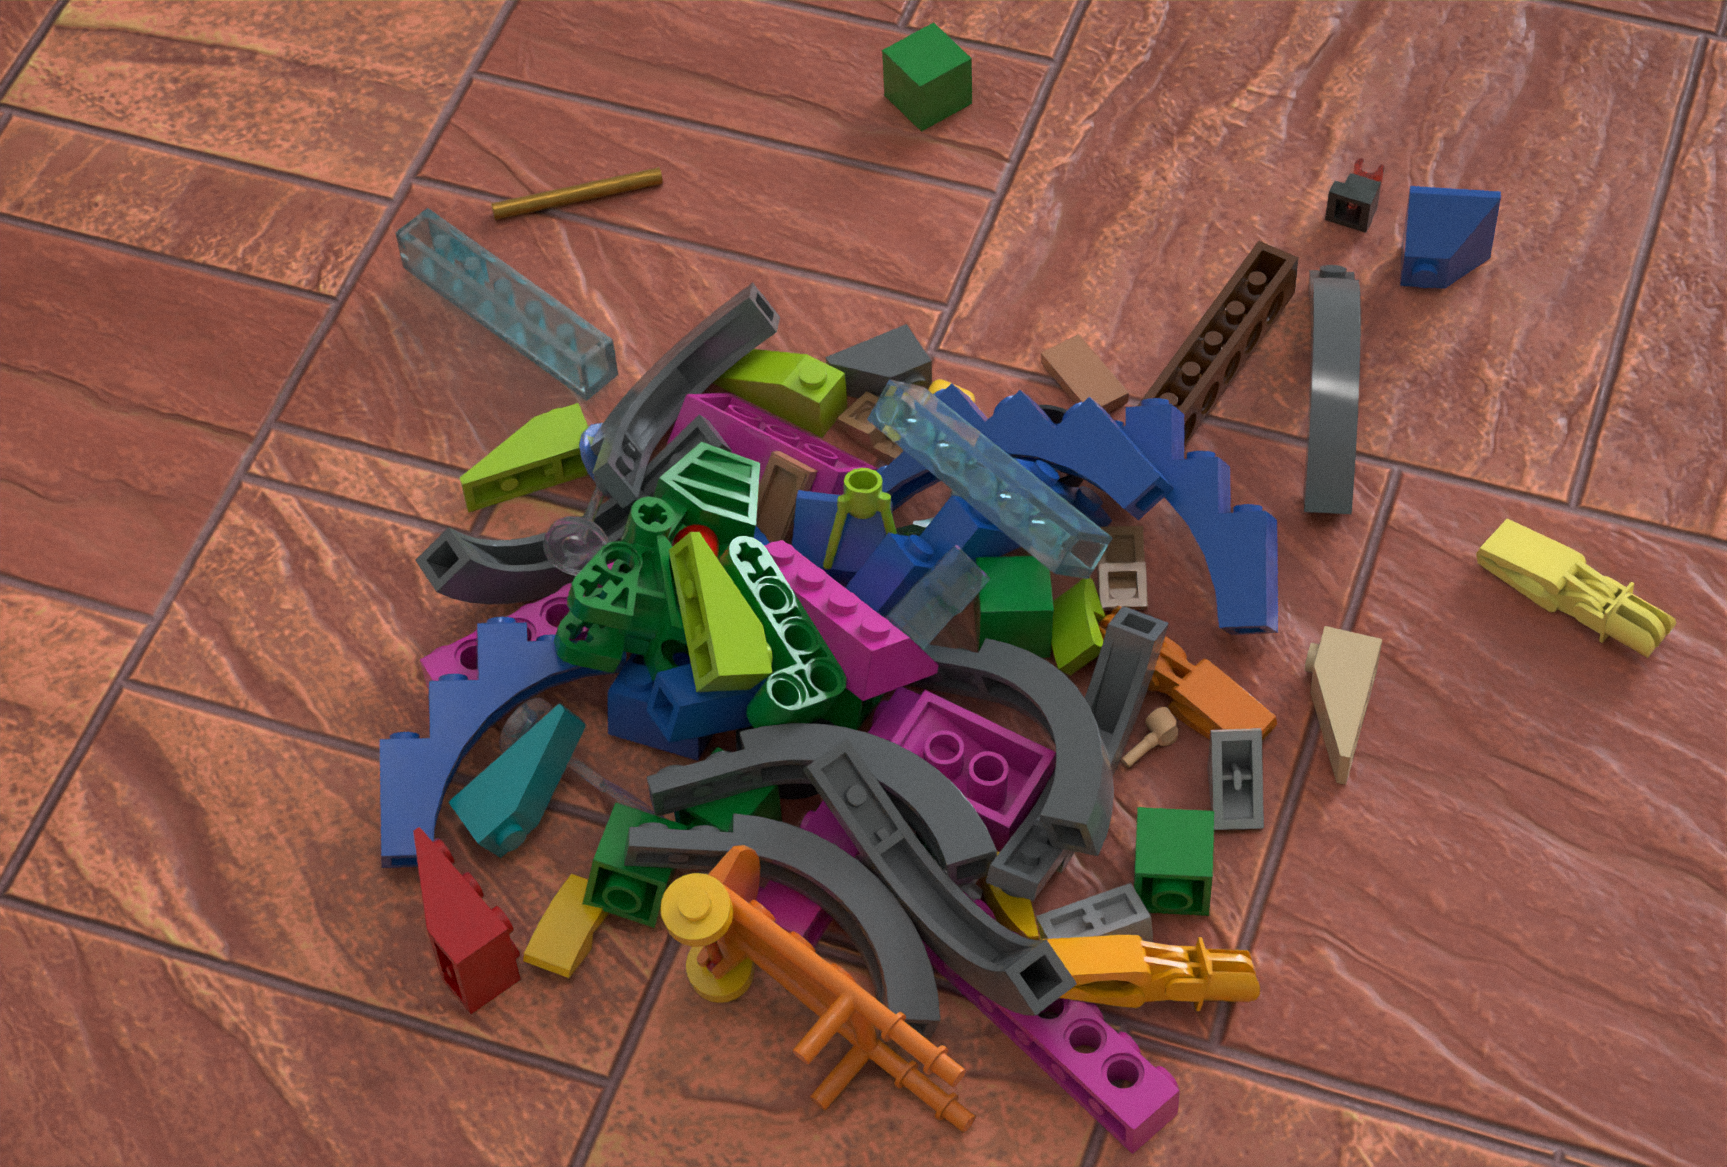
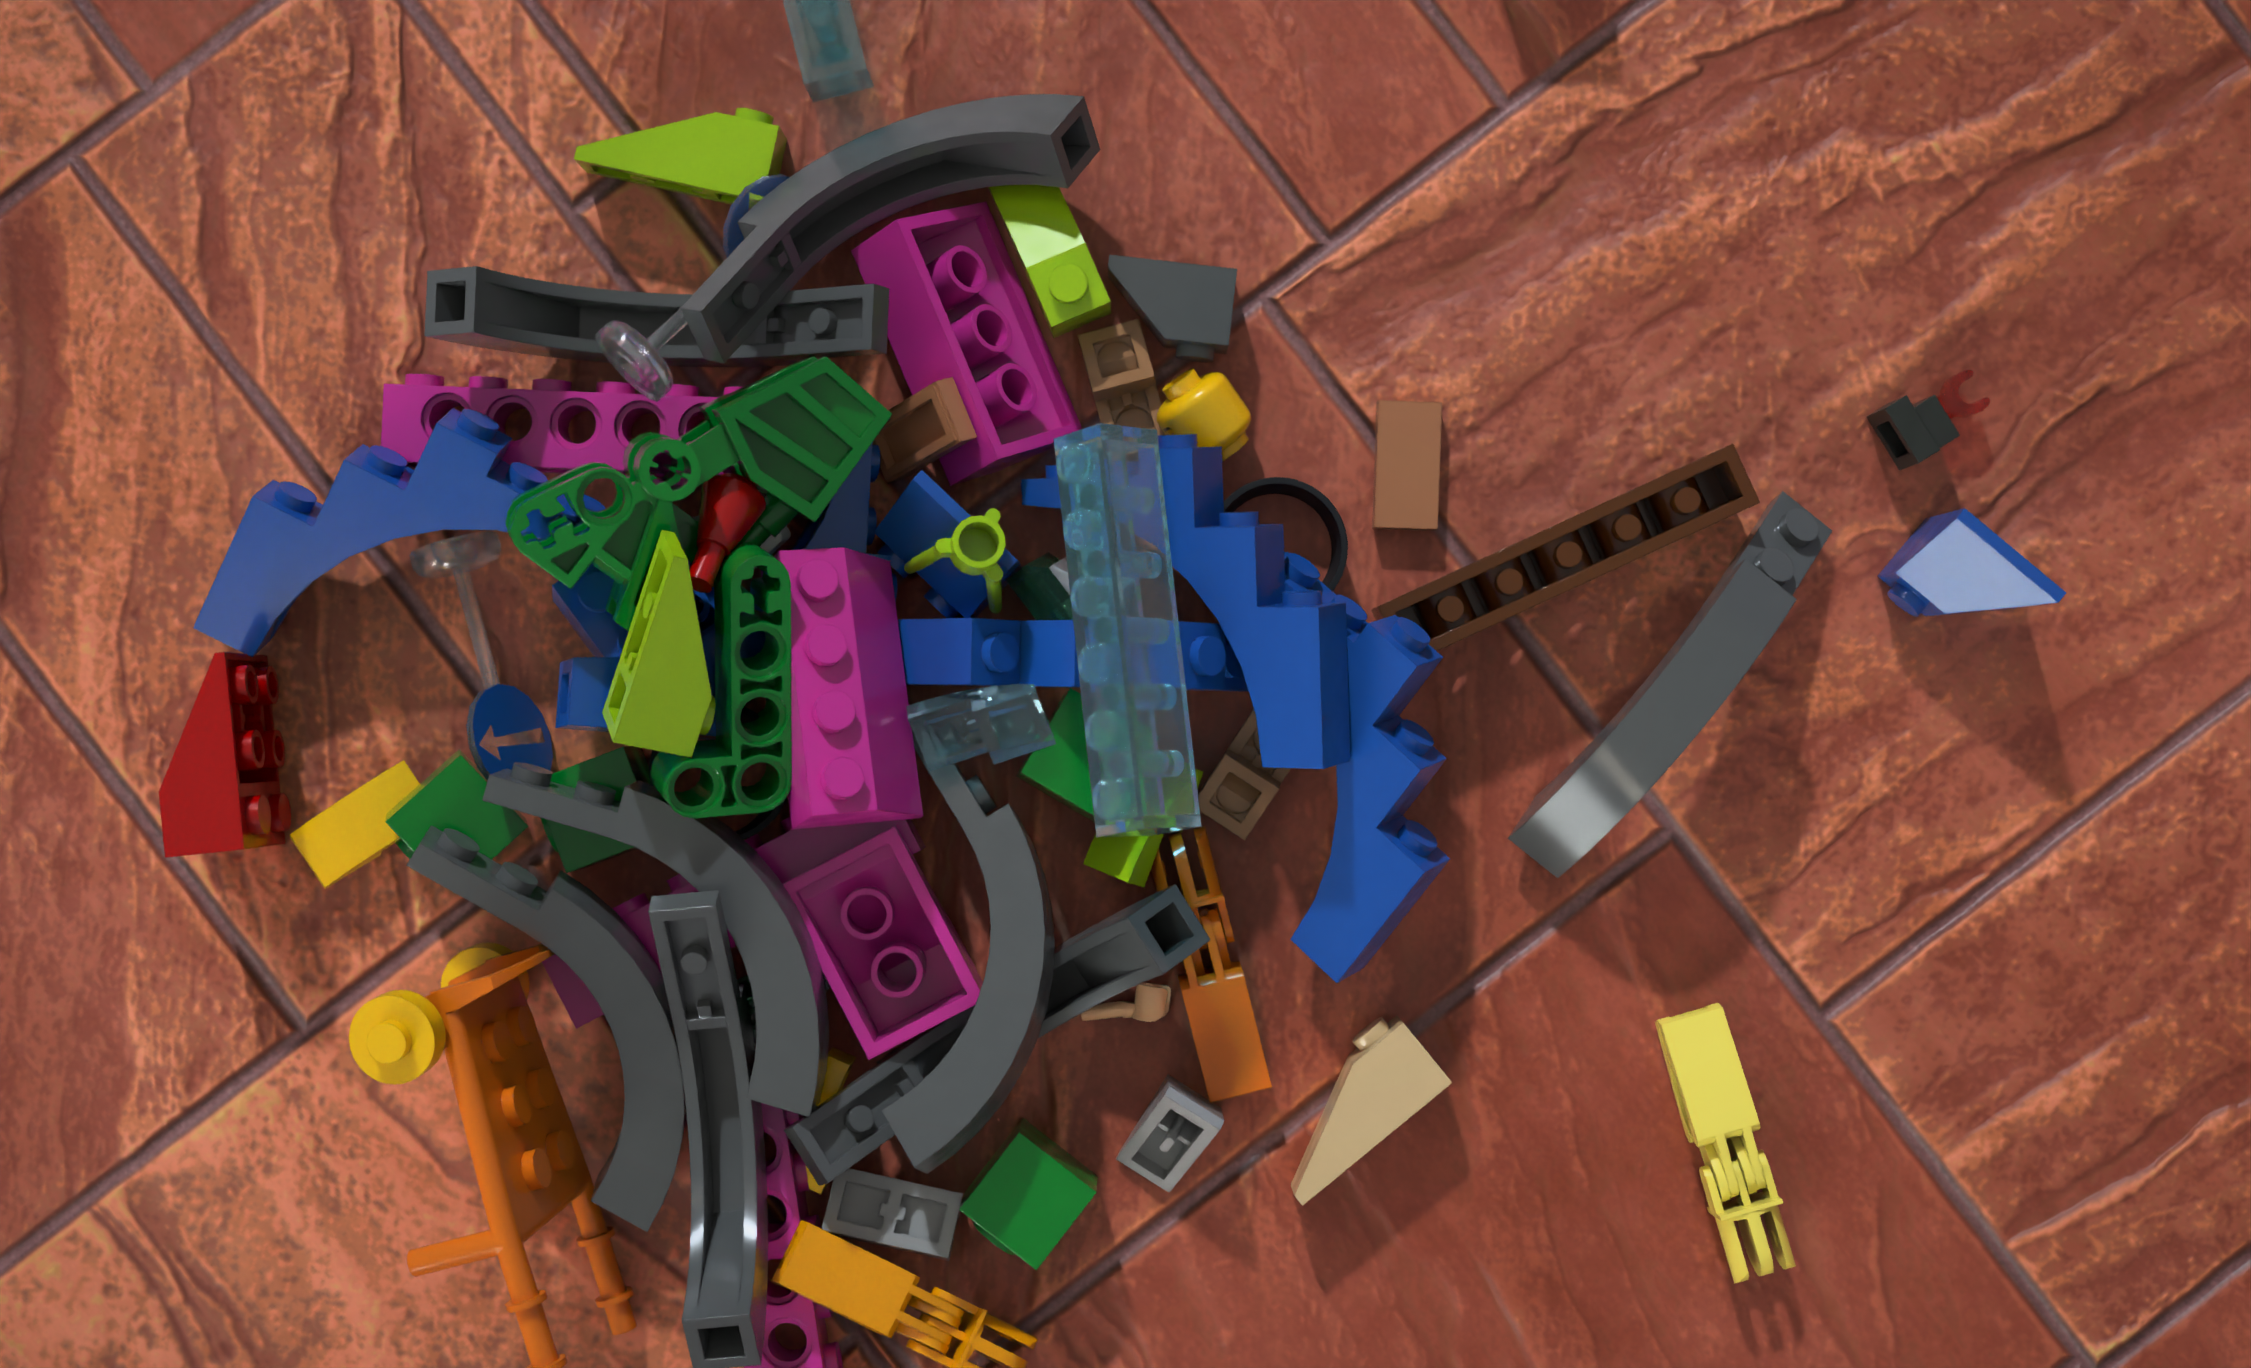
camera: 30 degrees right, 35 degrees up
teal slope [448,703,586,858] -> none

